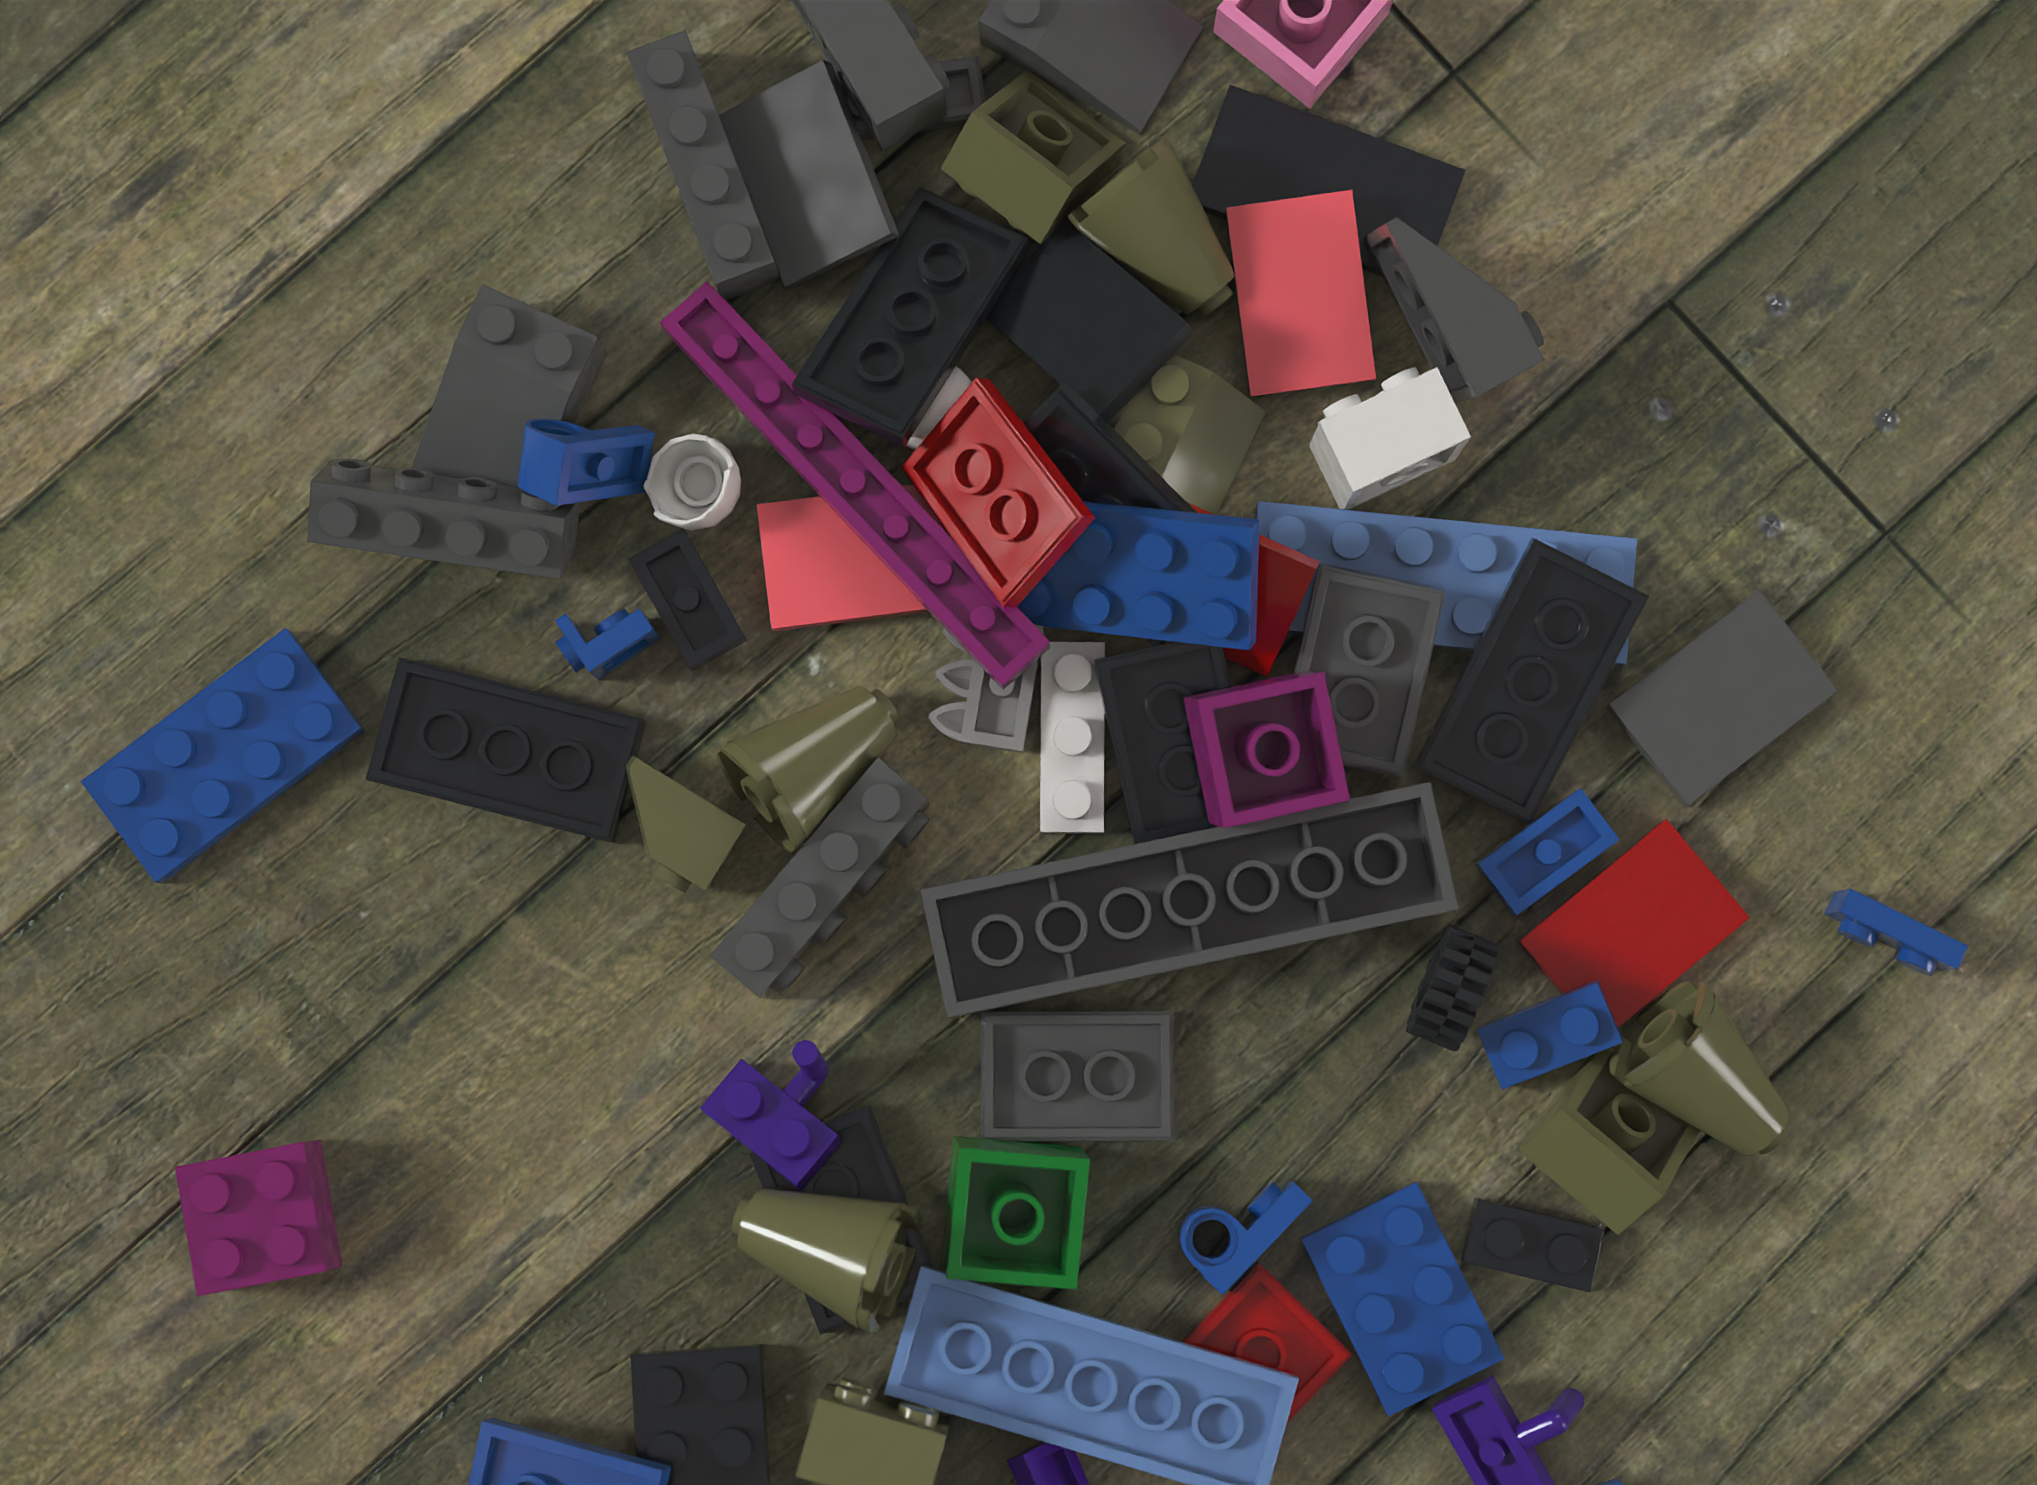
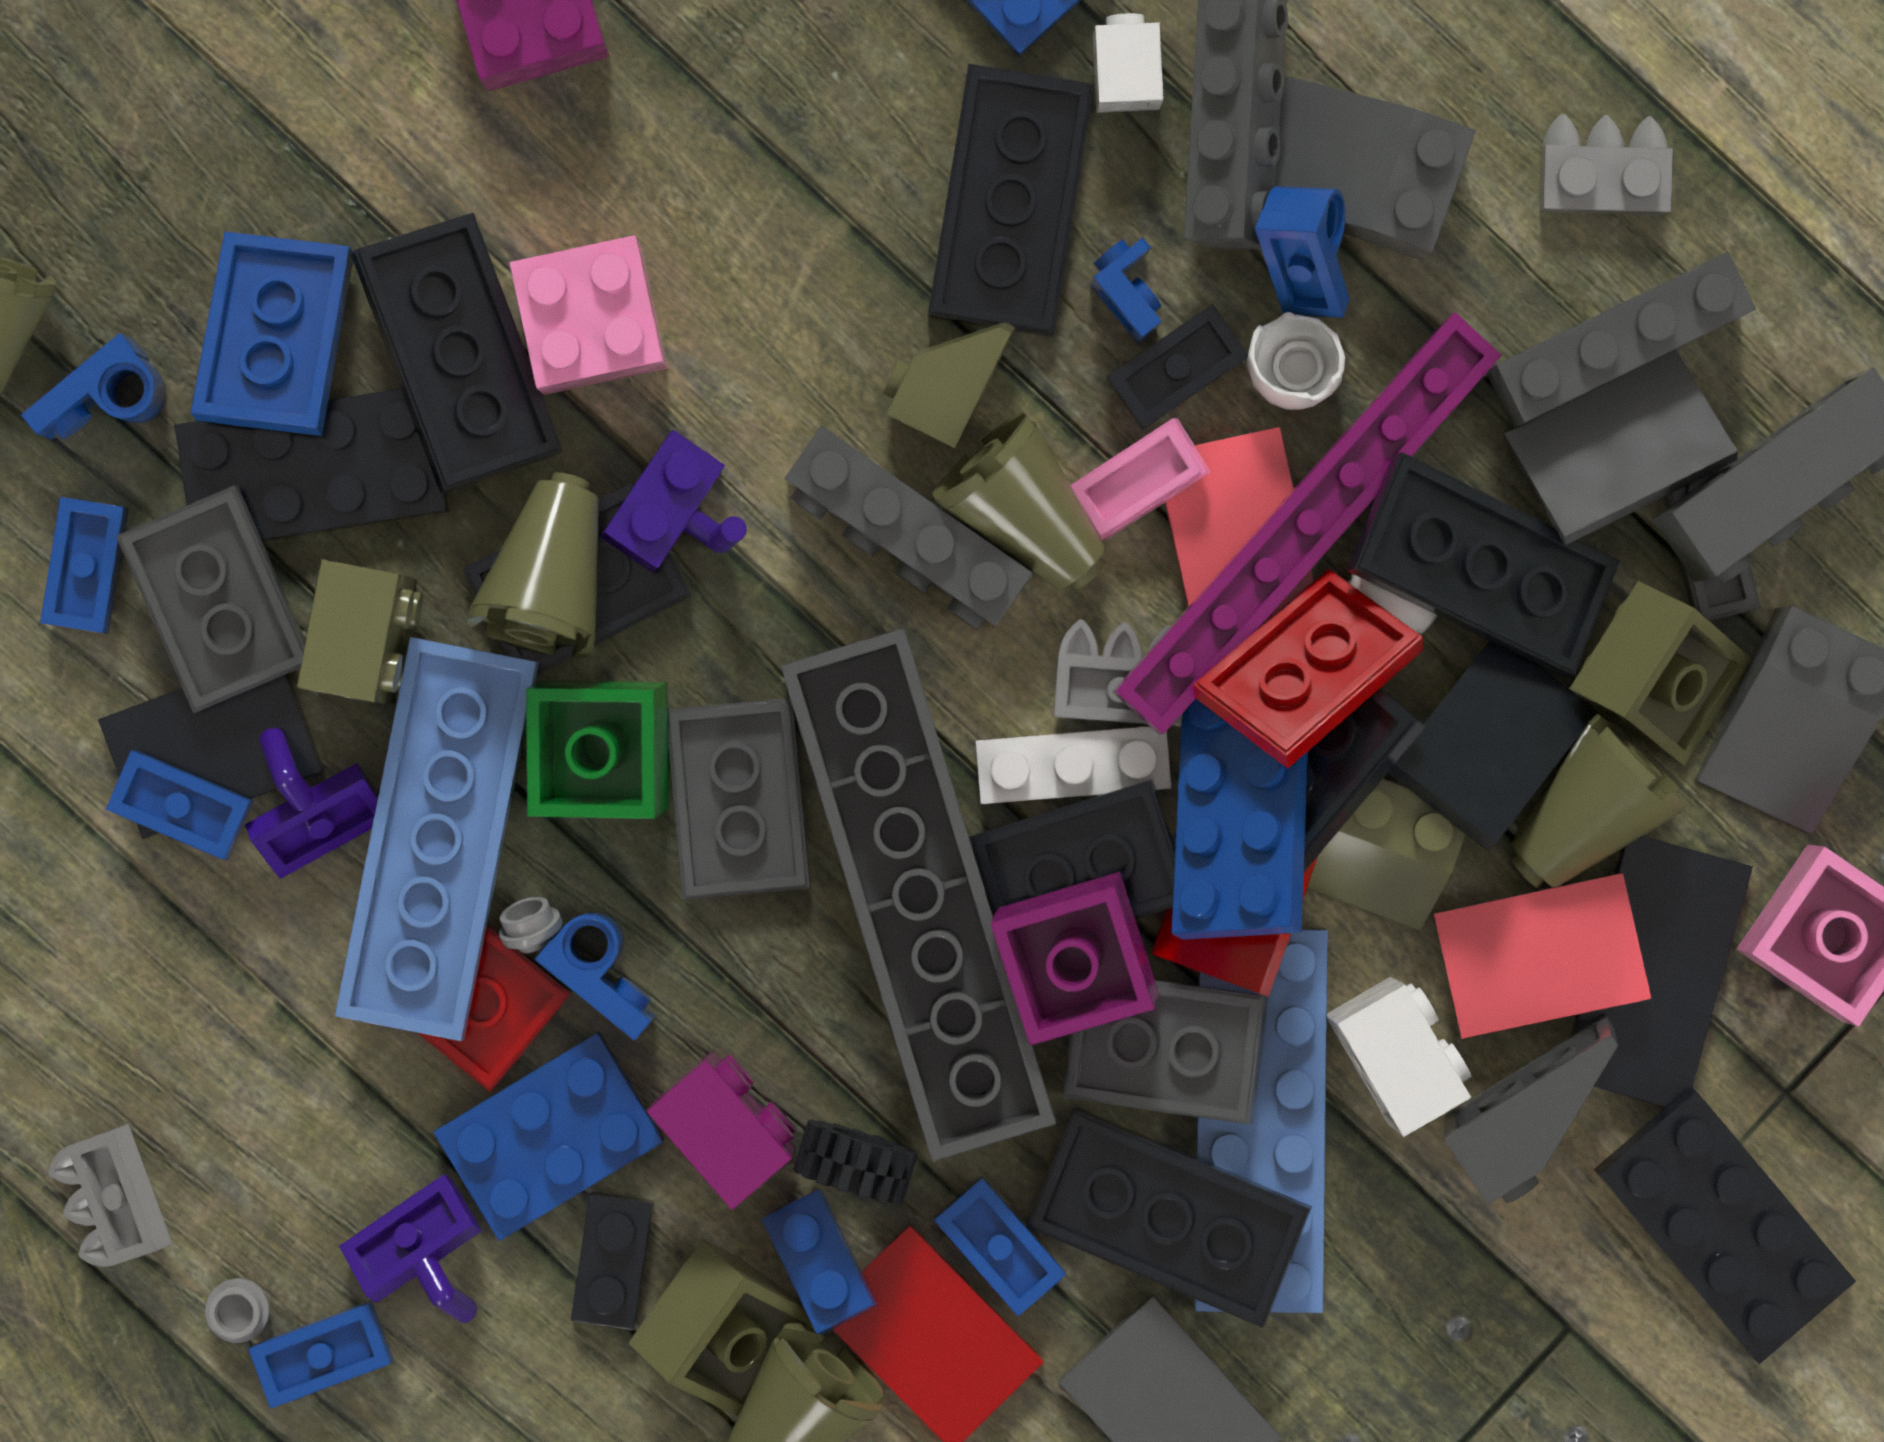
camera: 80 degrees right, 5 degrees up
none -> black tile [351,213,563,494]
none -> light grey plate [499,897,563,953]
none -> bright pink brick [509,235,668,395]
none -> magenta brick [646,1050,796,1210]
none -> bright pink tile [1071,418,1211,541]
none -> white brick [1093,13,1163,113]
none -> light grey plate [1540,114,1673,215]
none -> black plate [1593,1087,1856,1364]

